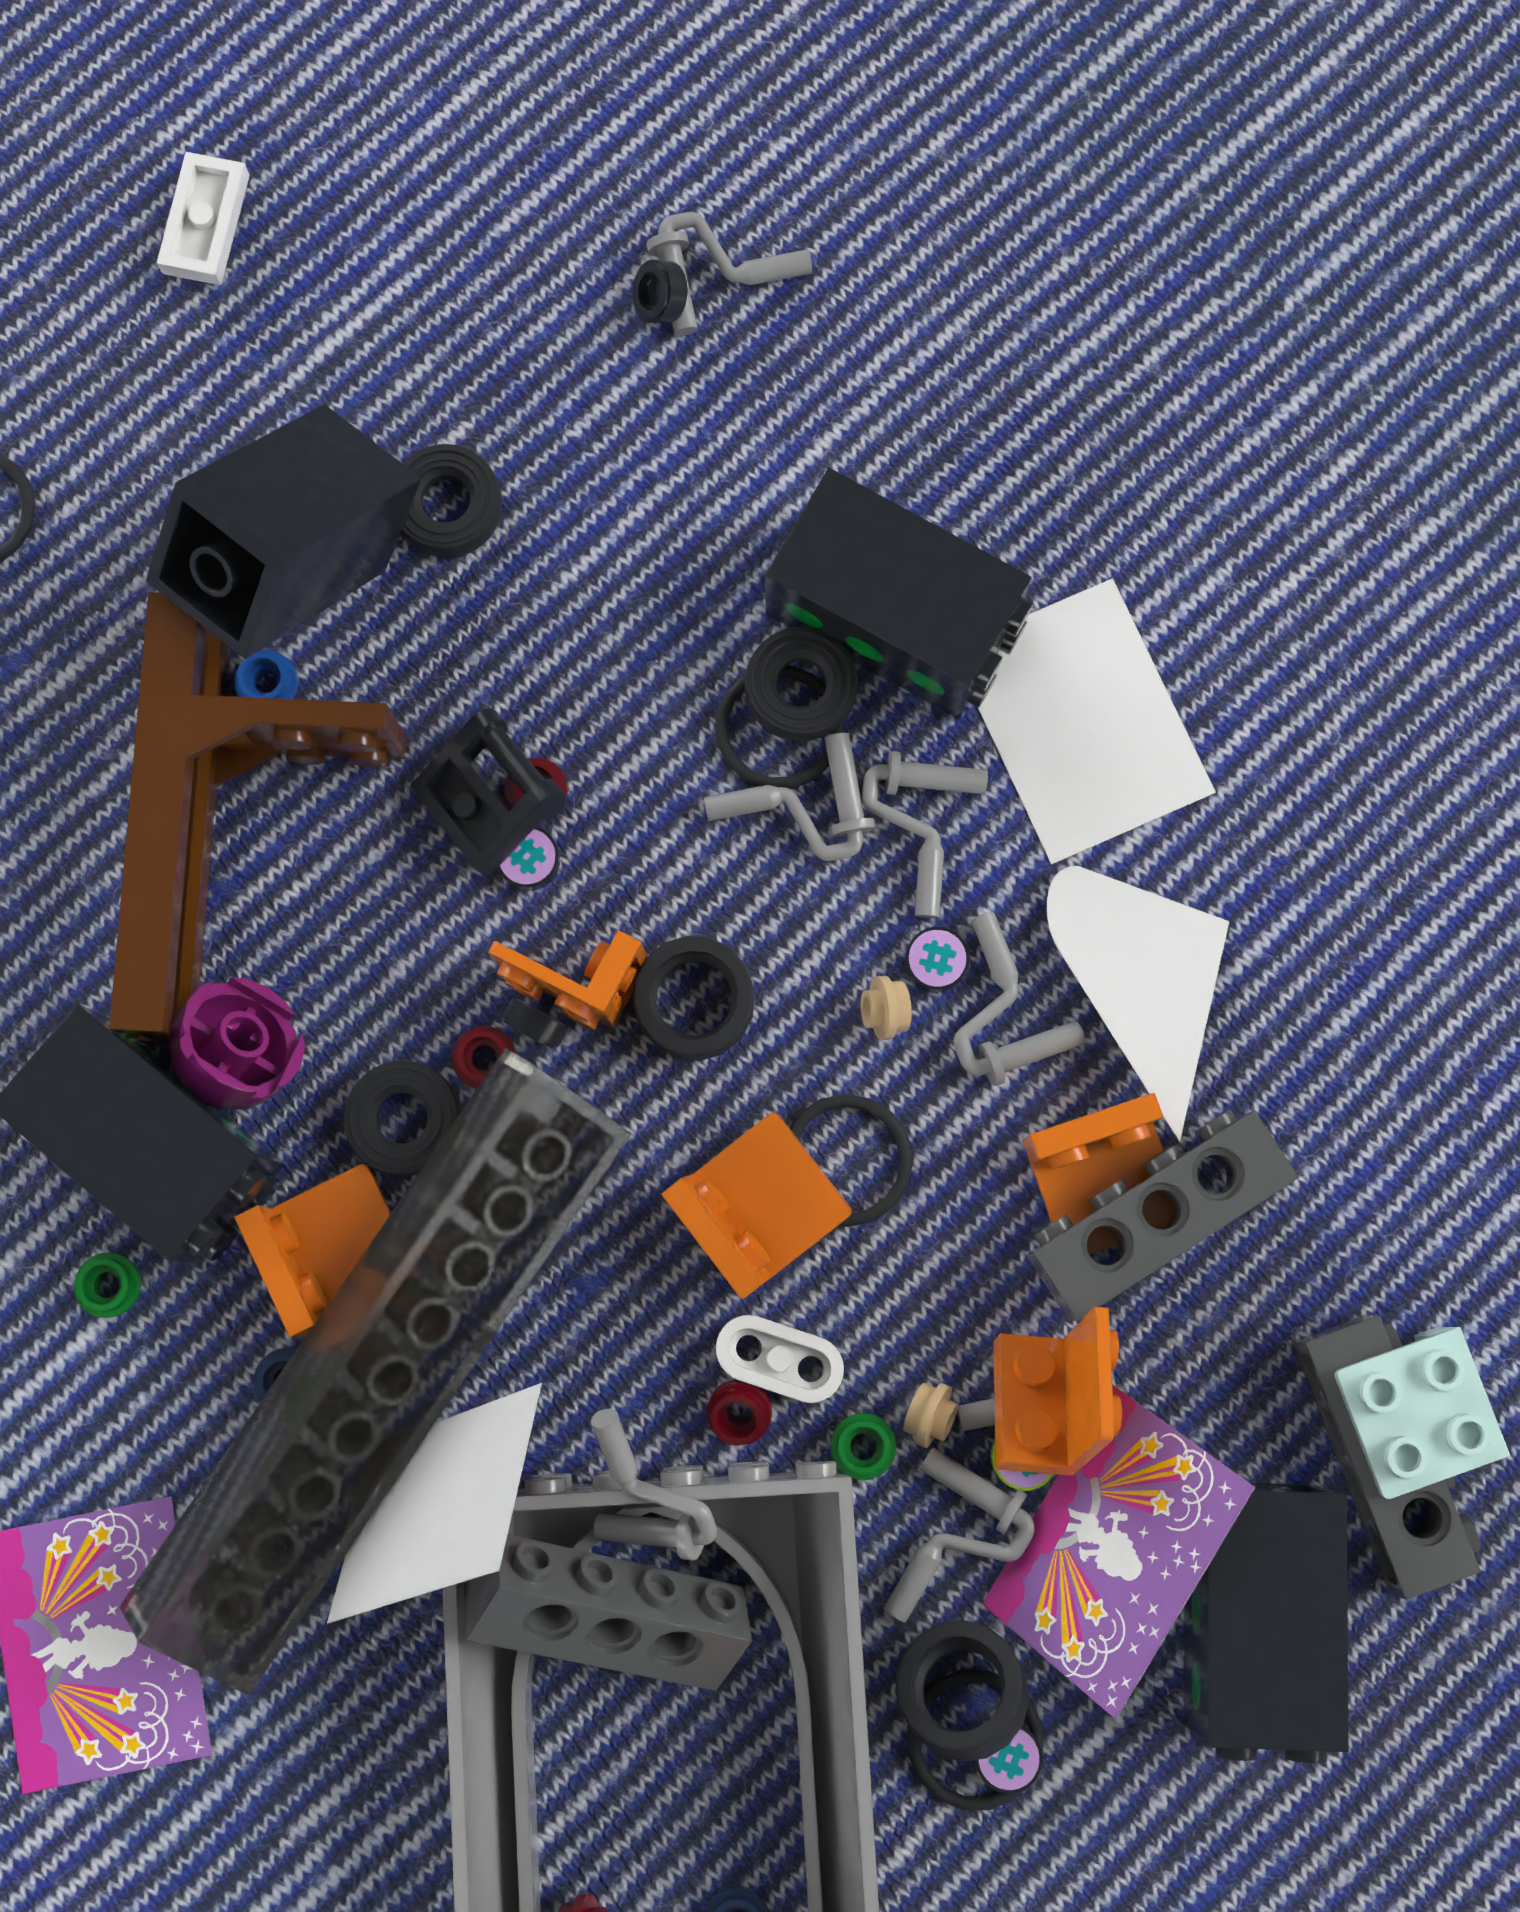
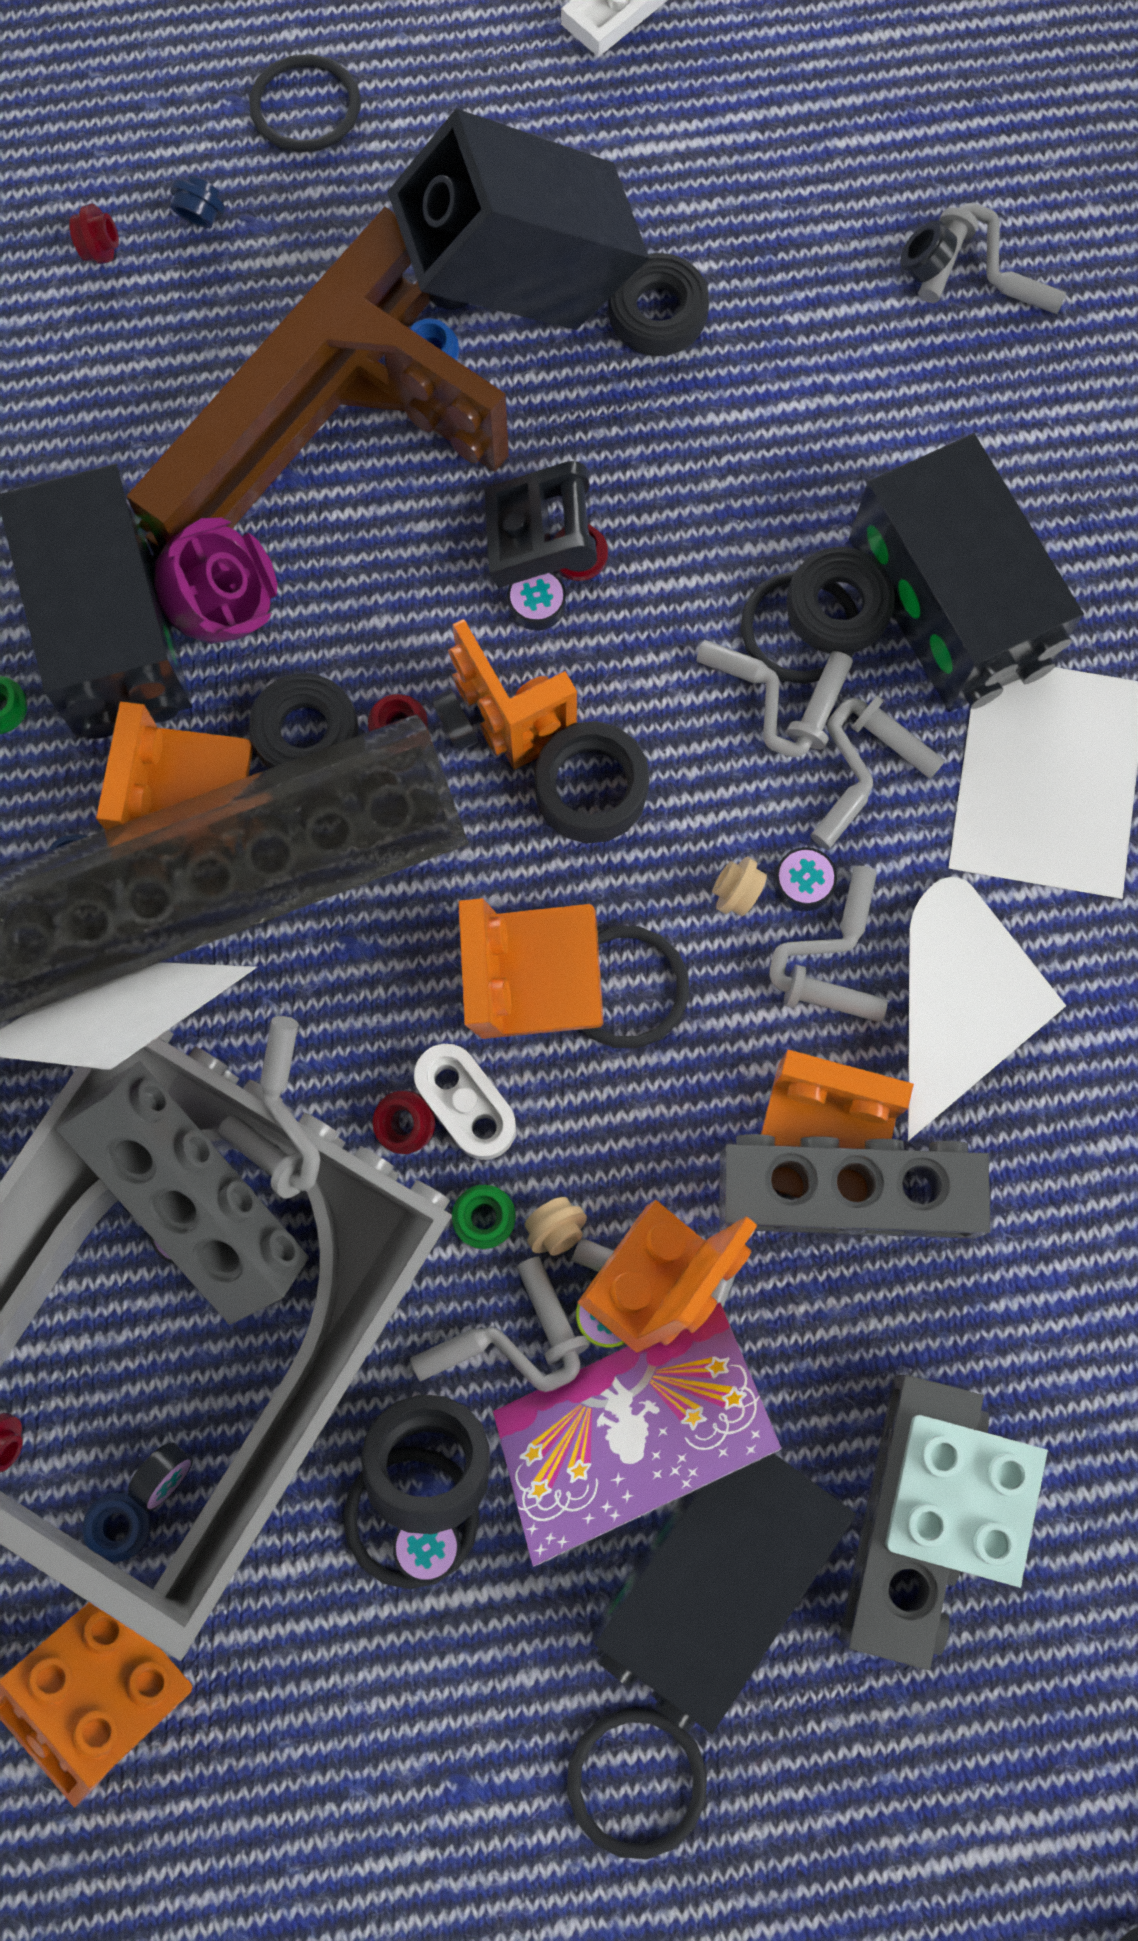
camera: 30 degrees right, 5 degrees down
none -> black tile [128,1443,193,1512]
none -> black piece [567,1708,707,1859]

